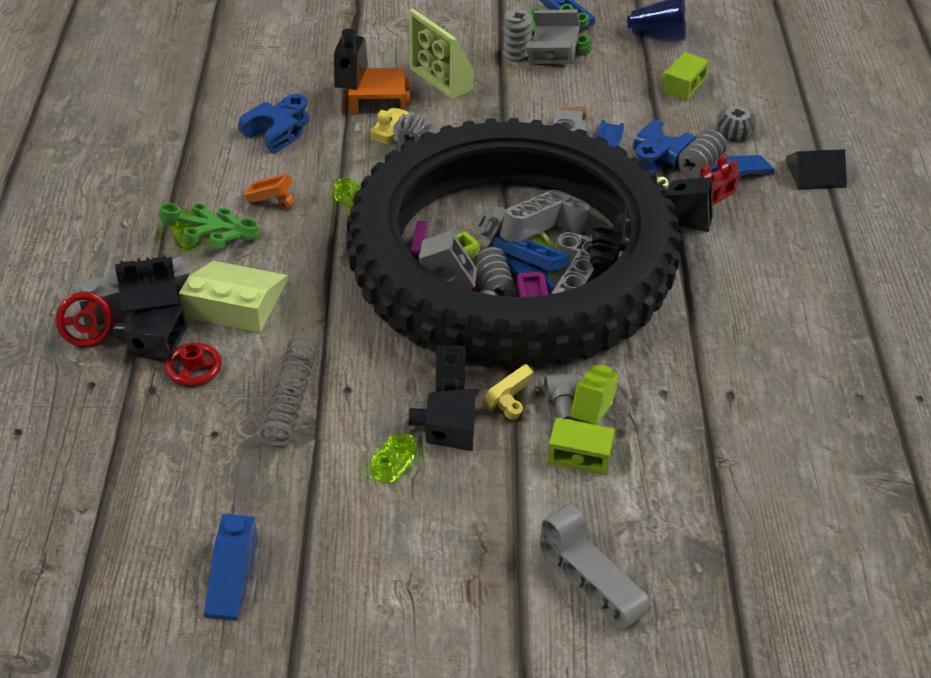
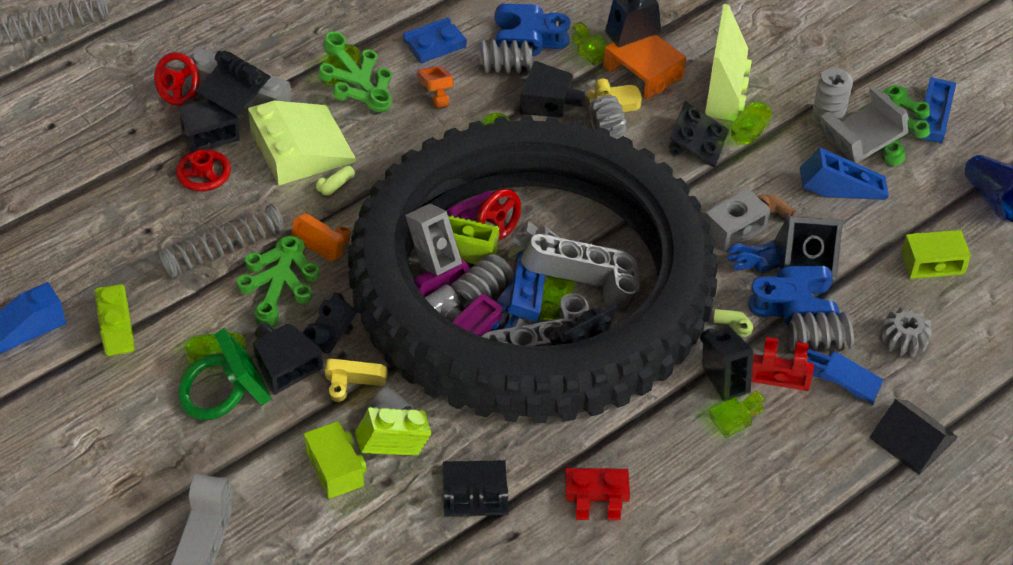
camera: 50 degrees right, 5 degrees up
none -> lime brick [94,284,135,356]
none -> green tile [178,328,272,421]
none -> bright green plant [237,236,320,327]
none -> orange piece [292,213,351,262]
none -> yellowish green arm [316,166,355,196]
none -> blue plate [403,17,467,63]
none -> black hinge [443,460,508,516]
none -> red piece [477,189,521,241]
none -> light grey piece [479,39,532,74]
none -> black torso [520,61,585,118]
none -> red plate [565,468,630,520]
none -> clear neon green plate [571,22,610,66]
none -> black hinge [669,101,729,167]
none -> clear neon green plate [709,391,766,438]
none -> clear neon green plate [731,102,772,144]
none -> black slope [774,216,843,277]
none -> blue slope [800,148,889,200]

